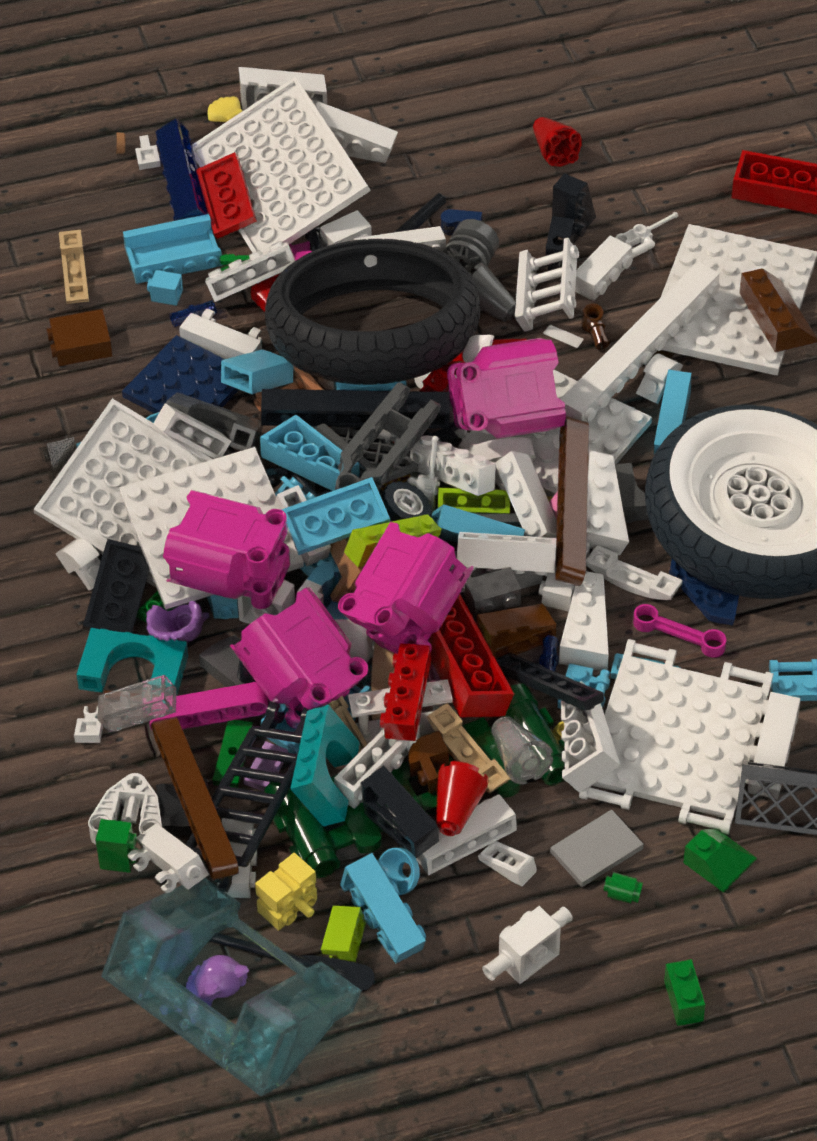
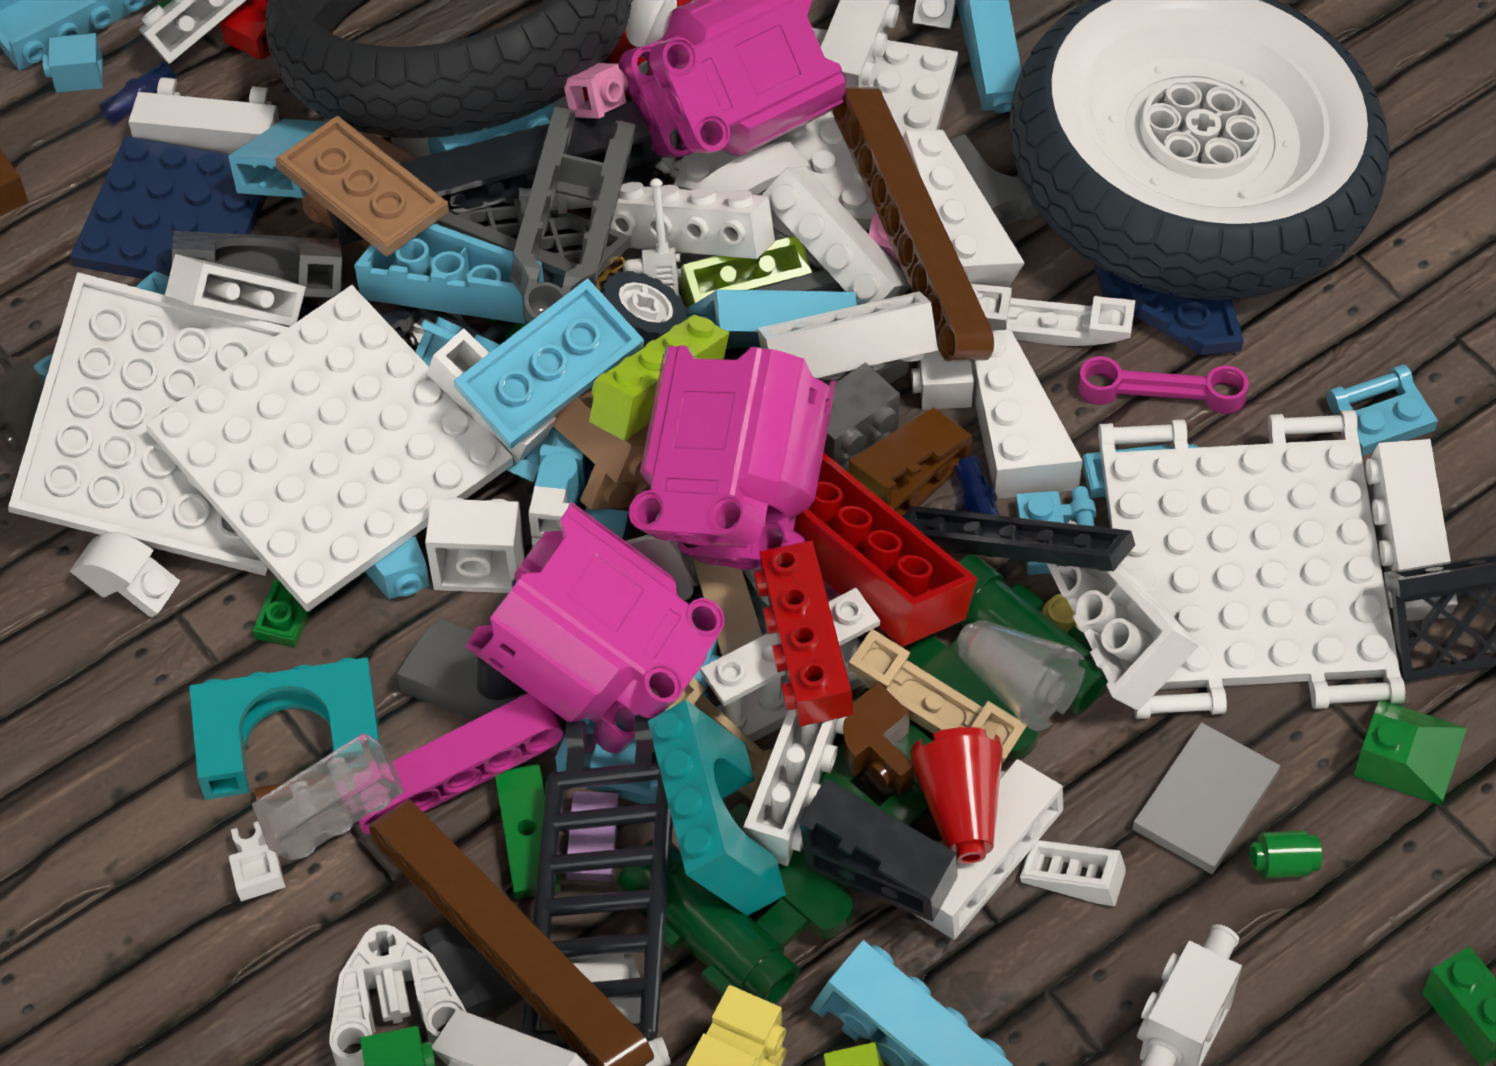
camera: 20 degrees left, 5 degrees up
black plate [83,539,150,633] -> none
medium lavender hair [146,601,209,643] -> none
dark pink piece [163,490,290,609] -> none
medium azure piece [380,848,420,895] -> none
none -> medium nougat tile [275,115,449,257]
none -> bright pink brick [564,63,628,119]

